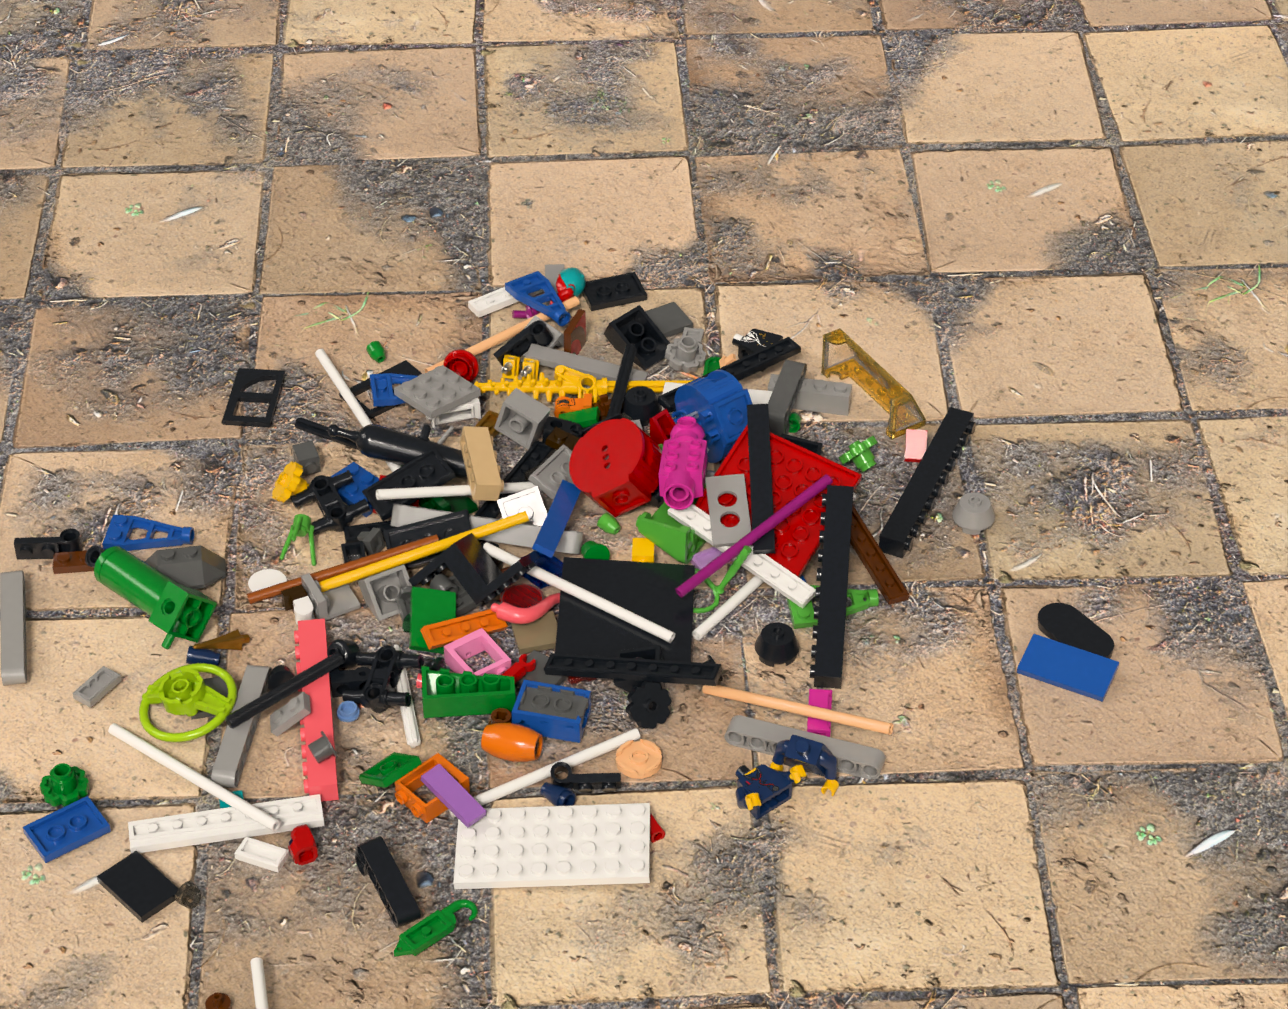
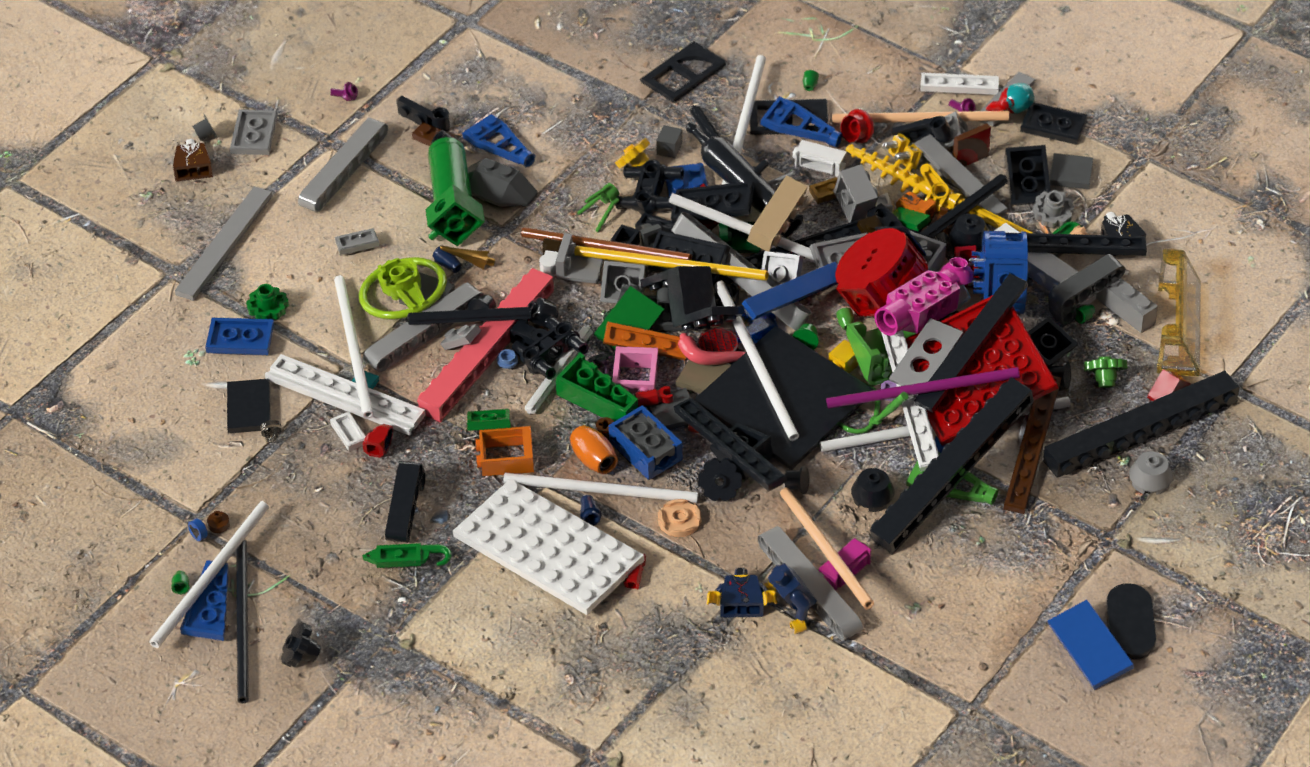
camera: 40 degrees right, 5 degrees up
white sticker [248,569,287,592] -> none
dark grey piece [307,731,338,763] -> none
light grey plate [394,365,481,419] -> none
medium lavender tile [421,764,486,828] -> none
blue plate [505,271,571,326] -> none
black plate [550,762,621,793] -> none
light grey plate [682,327,704,344] -> none

